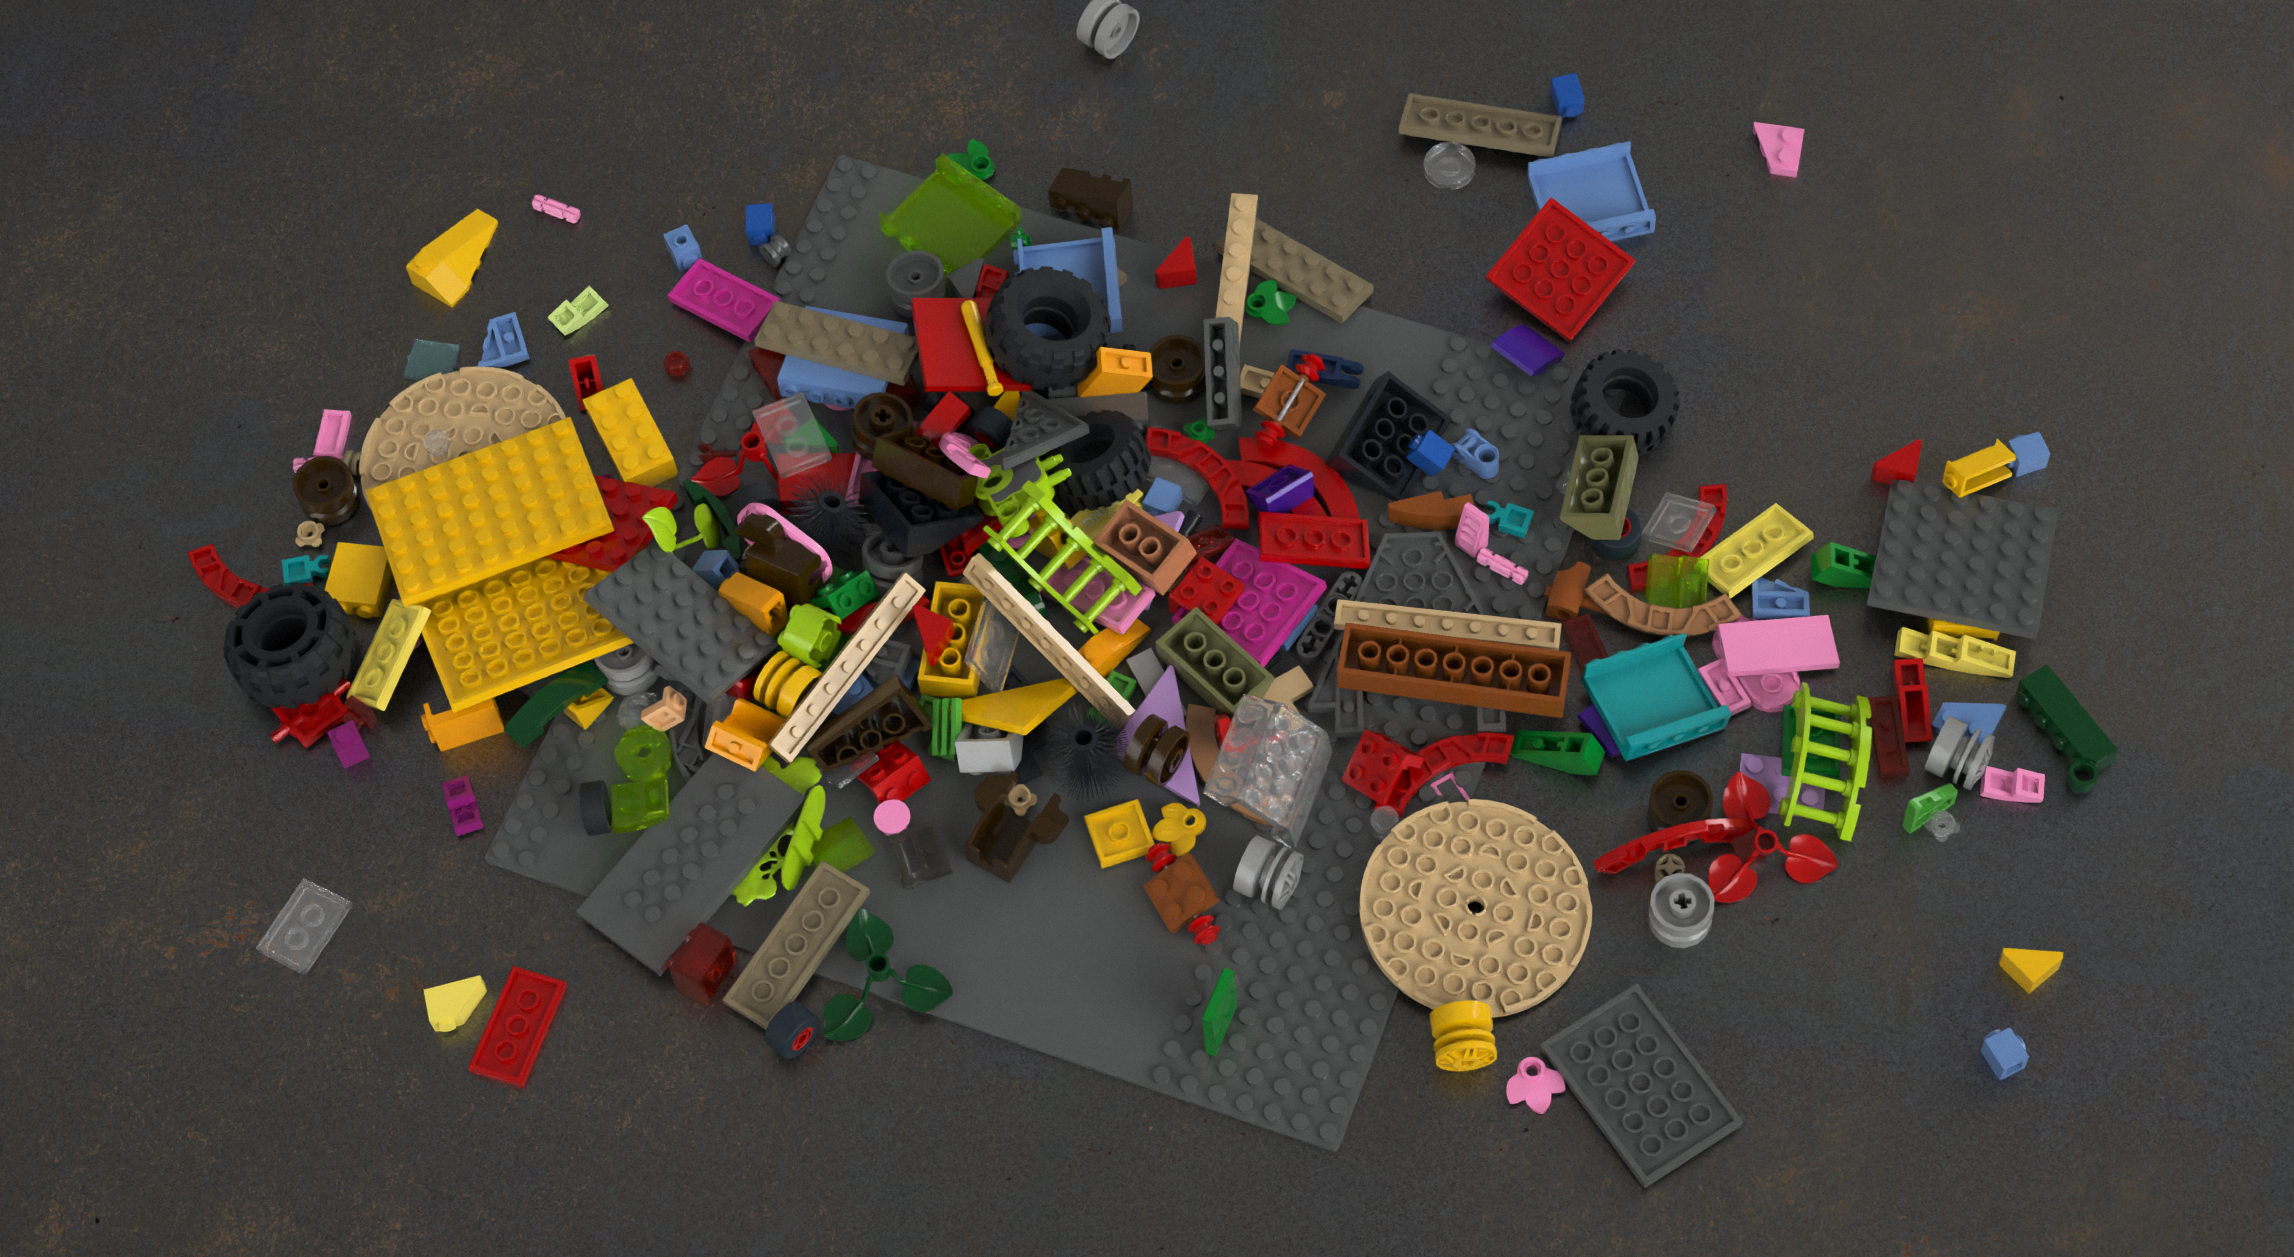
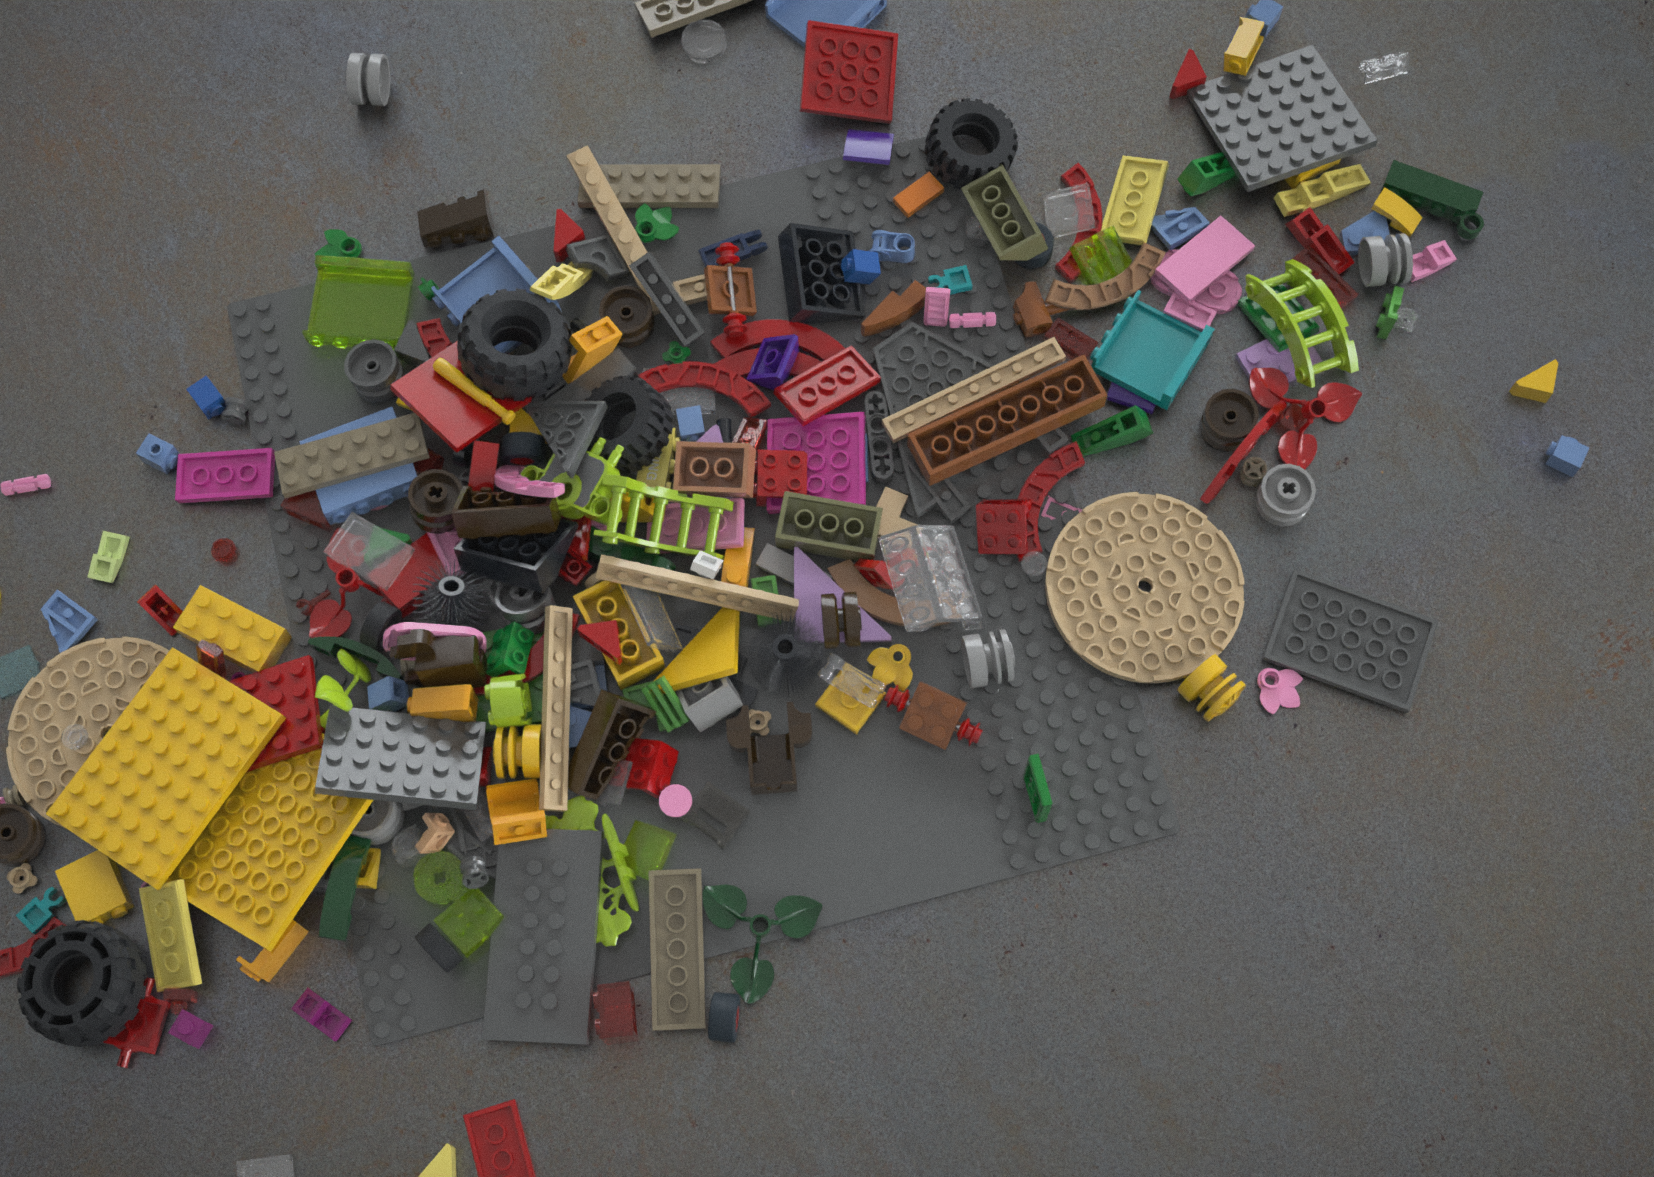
camera: 40 degrees left, 10 degrees up
none -> clear red plate [196,639,227,680]
none -> dark grey wheel [459,856,489,889]
none -> light yellow slope [530,261,593,300]
none -> dark grey tile [565,234,630,282]
none -> white plate [690,551,723,579]
none -> clear plate [817,653,887,708]
none -> orange tile [893,171,944,218]
none -> clear hinge [1359,51,1410,84]
none -> yellow slope [1371,187,1422,237]

